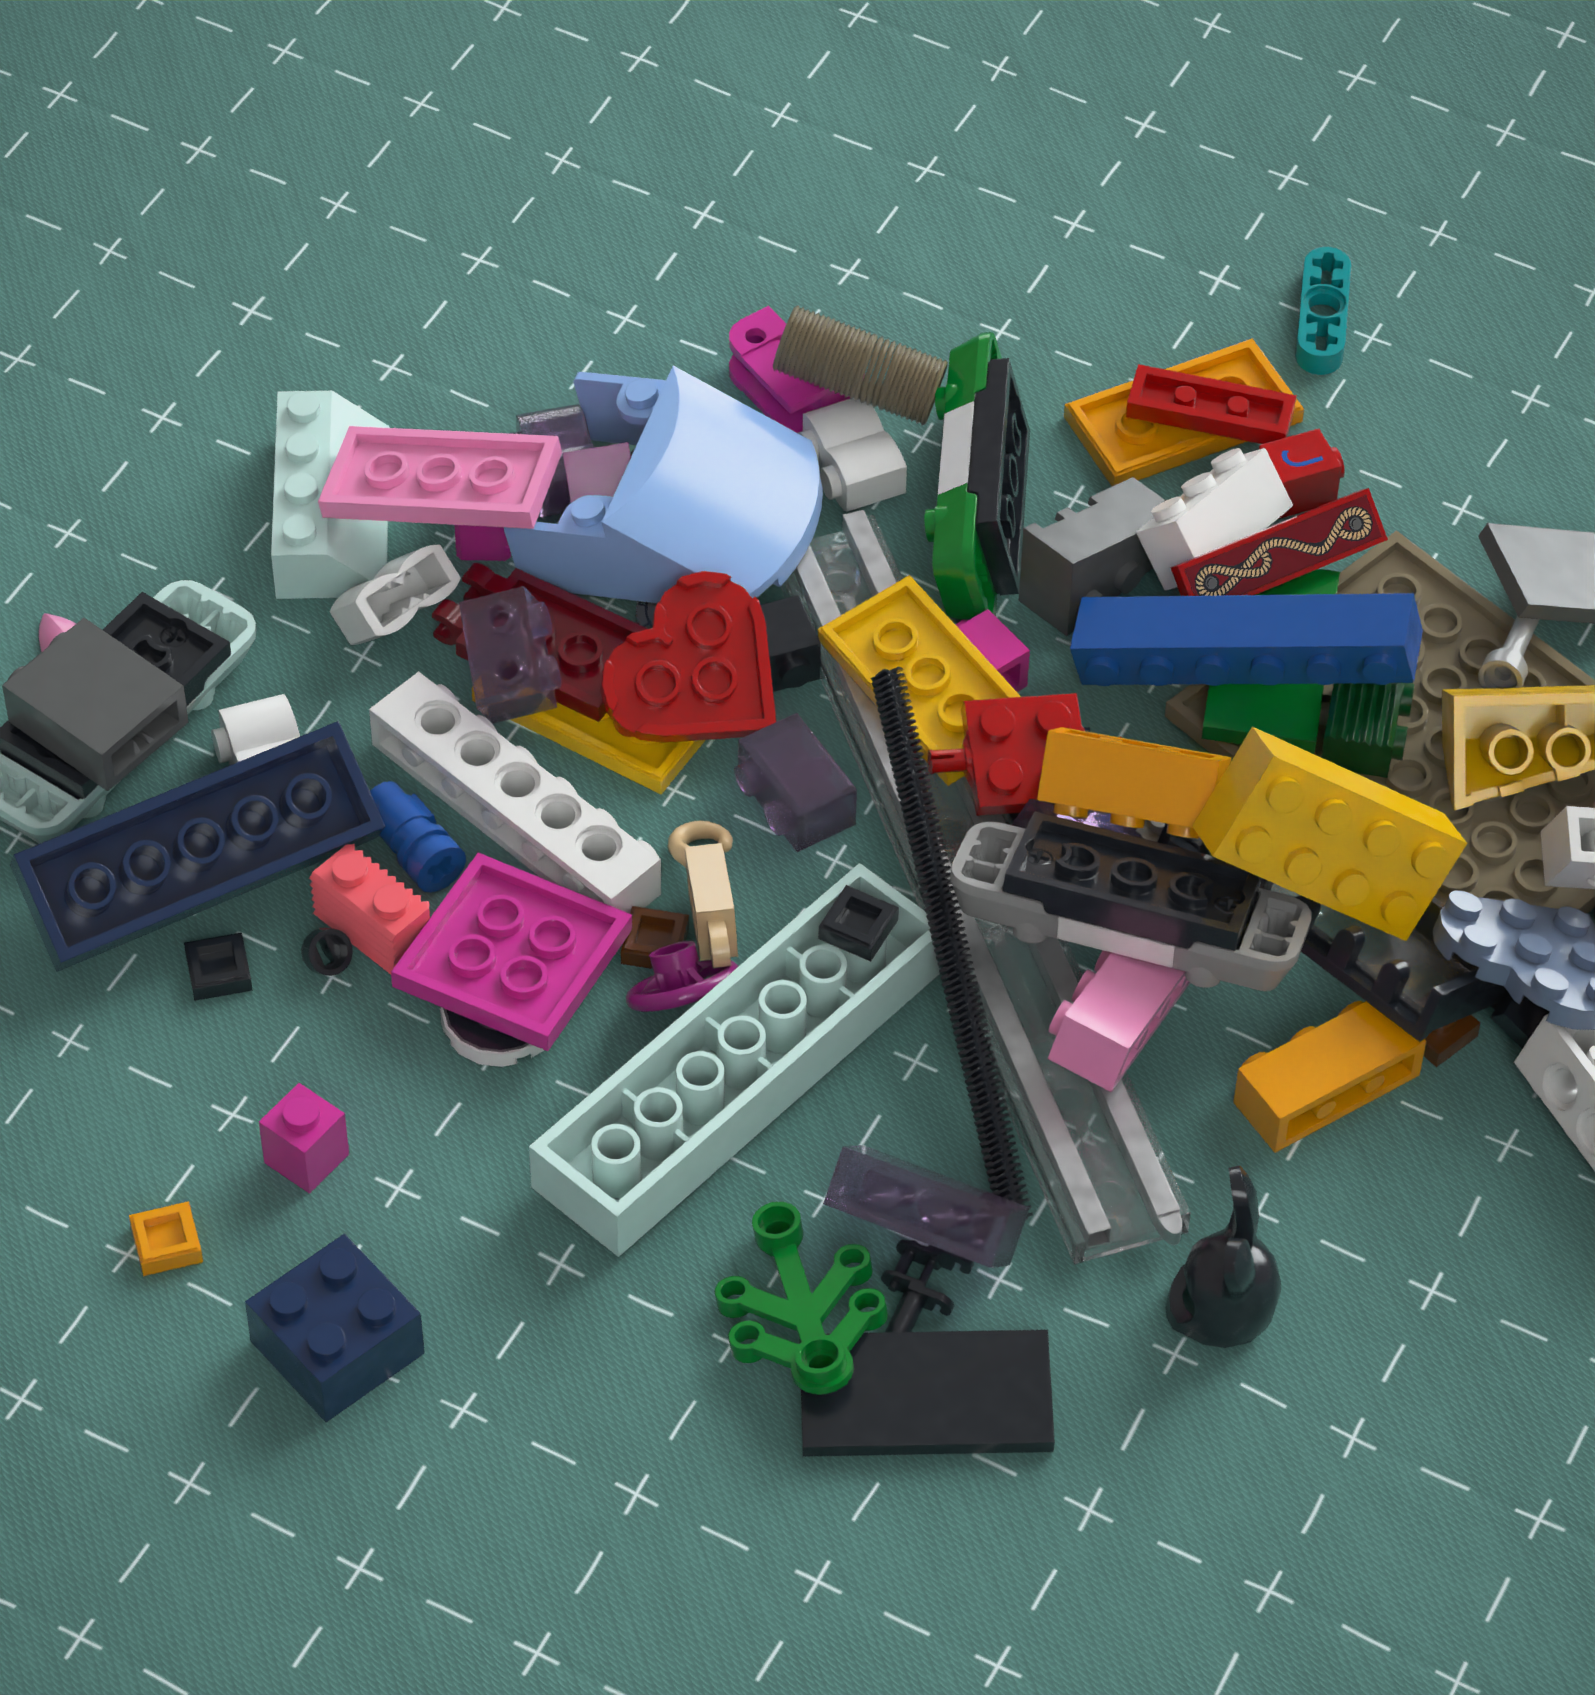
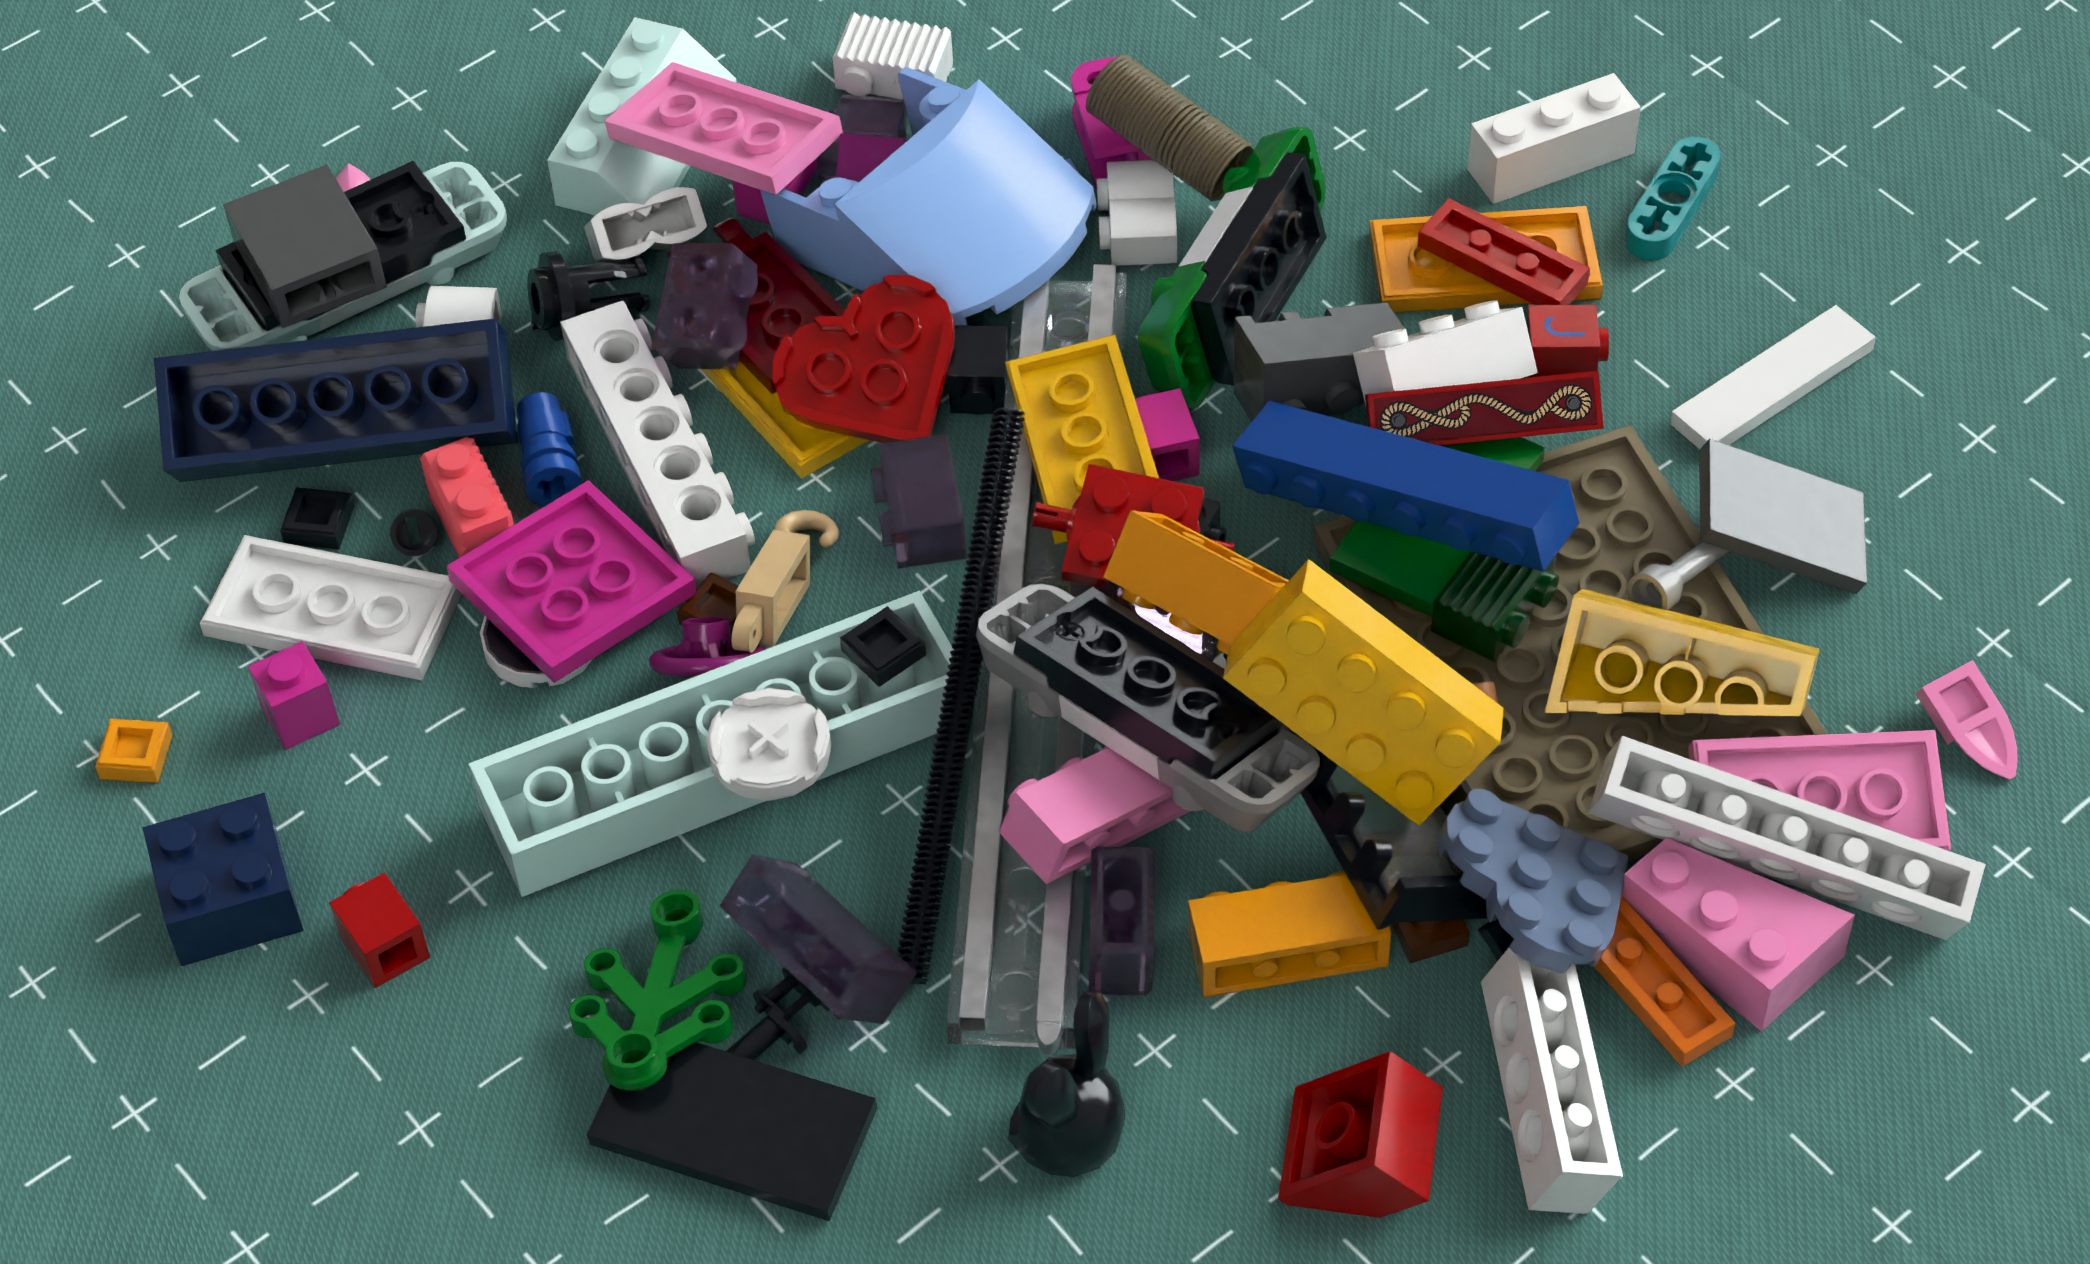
camera: 25 degrees right, 0 degrees up
none -> white tile [200,535,462,681]
none -> red brick [329,872,430,988]
none -> black piece [527,251,650,341]
none -> white tile [706,688,832,801]
none -> white brick [833,12,953,104]
none -> brick [1089,846,1154,996]
none -> red slope [1278,1051,1443,1218]
none -> white brick [1467,73,1641,204]
none -> white tile [1670,305,1876,449]

